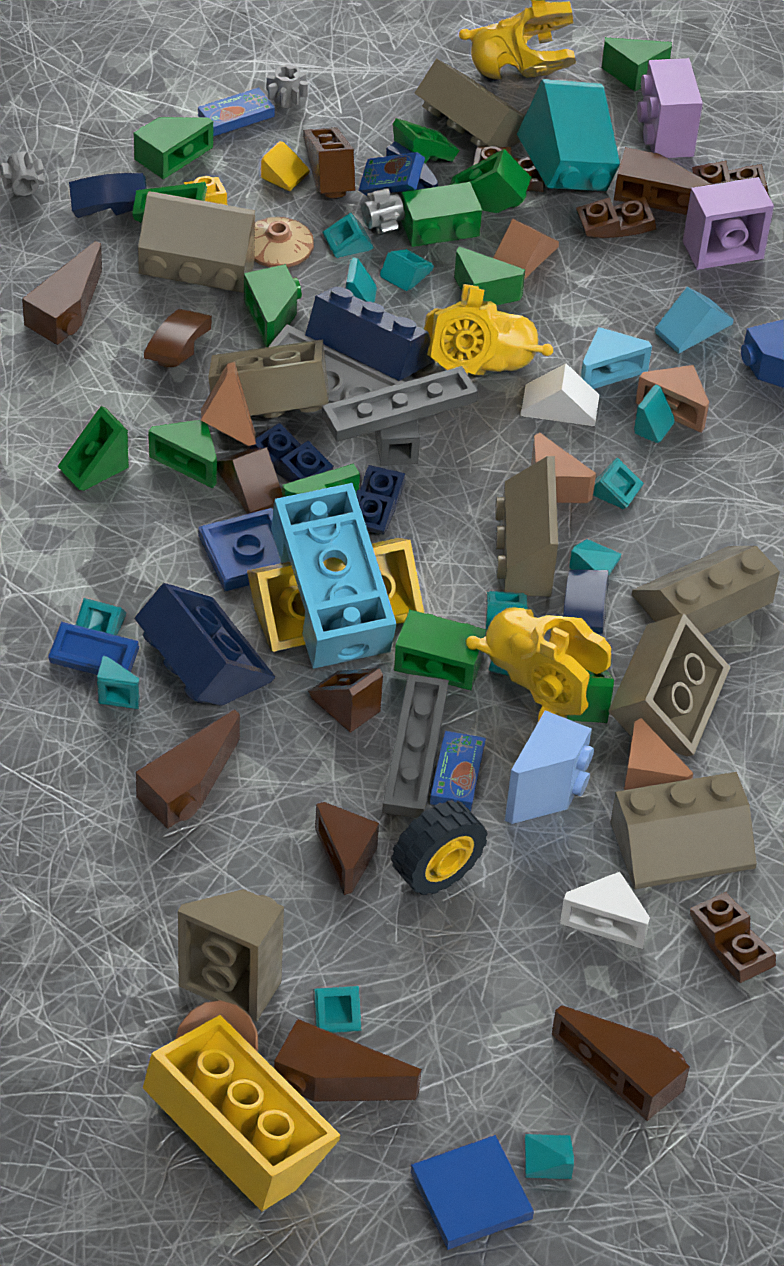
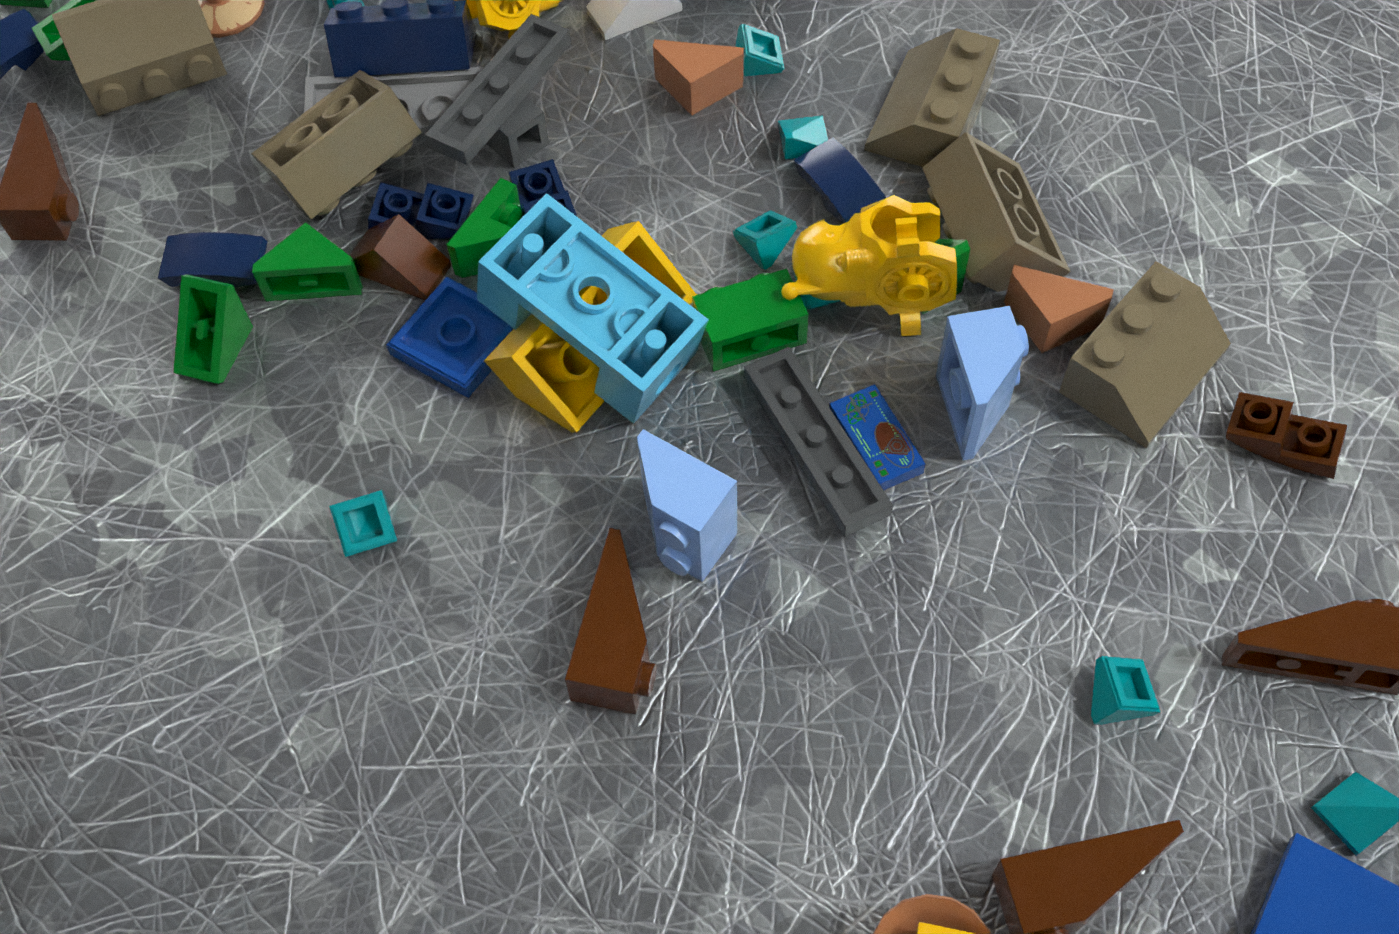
camera: 30 degrees left, 10 degrees up
blue tile [48,622,140,675] -> none
teal slope [97,656,140,709] -> none
dark blue slope [134,582,276,706] -> none
reddish brown slope [144,309,212,367] -> none
dark tan slope [178,889,284,1022] -> none
nougat slope [201,362,256,446] -> none
slope [244,264,302,347] -> none
reddish brown slope [308,668,383,733] -> none
teal slope [313,986,362,1033] -> none
reddish brown slope [315,802,379,895] -> none
black wheel [391,800,488,895] -> none
dark tan slope [495,456,558,597] -> none
white slope [560,872,650,949] -> none
none -> dark blue slope [158,232,268,288]
none -> light blue slope [637,429,737,582]
none -> teal slope [1091,656,1160,725]

